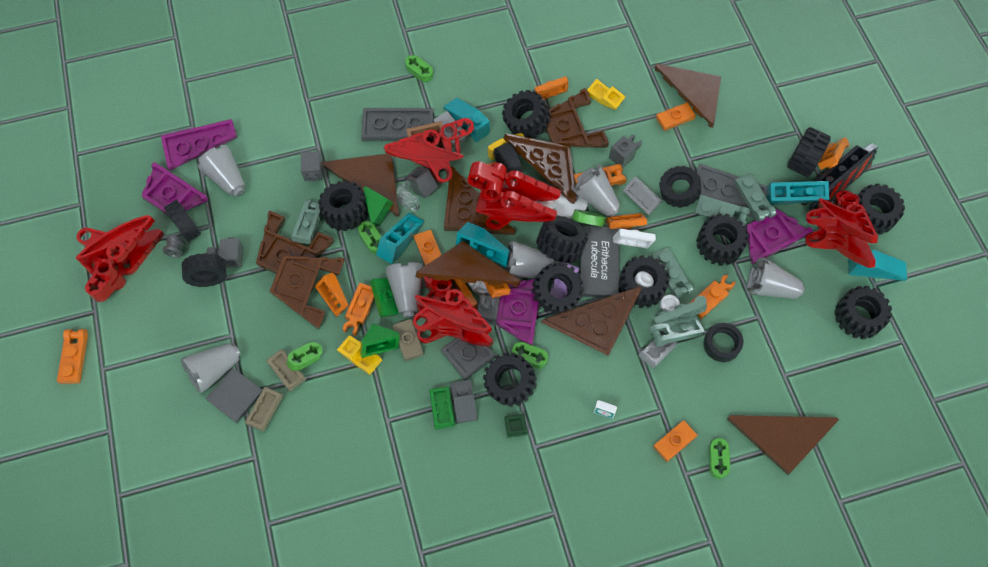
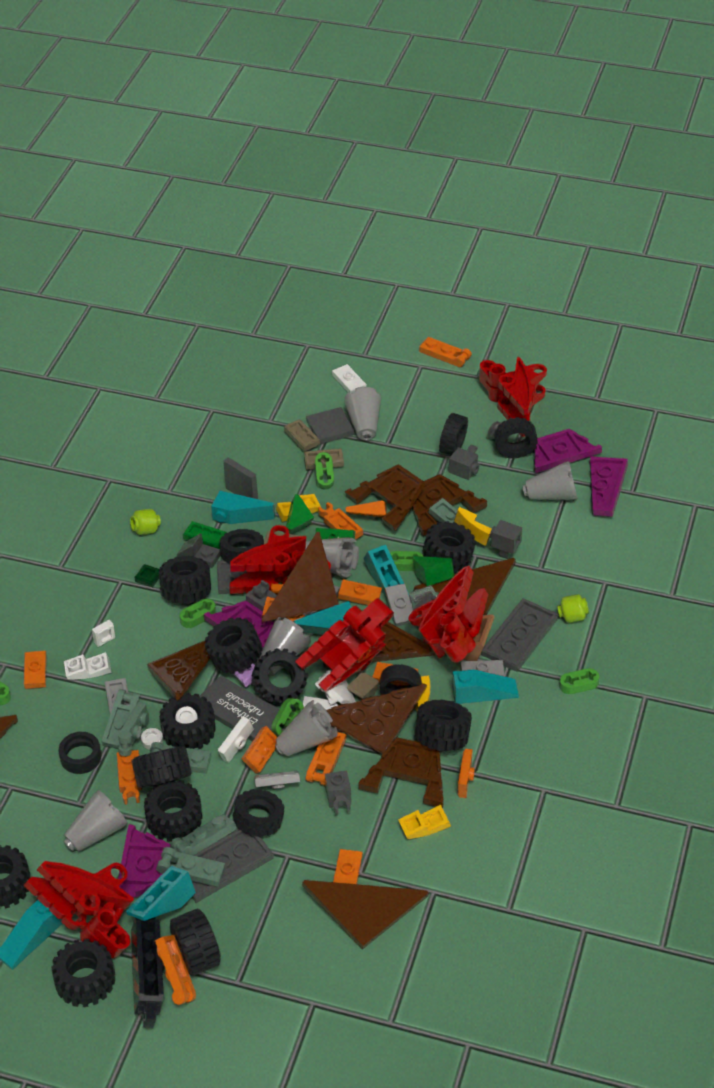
camera: 125 degrees right, 20 degrees down
none -> white slope [64,652,112,680]
none -> lime head [130,509,161,535]
none -> black tyre [131,746,192,788]
none -> teal slope [211,491,275,524]
none -> black tyre [220,529,264,564]
none -> dark grey tile [223,458,258,499]
none -> white plate [332,364,366,394]
none -> light grey plate [385,583,413,626]
none -> yellow slope [454,507,492,546]
none -> lime head [557,594,589,623]

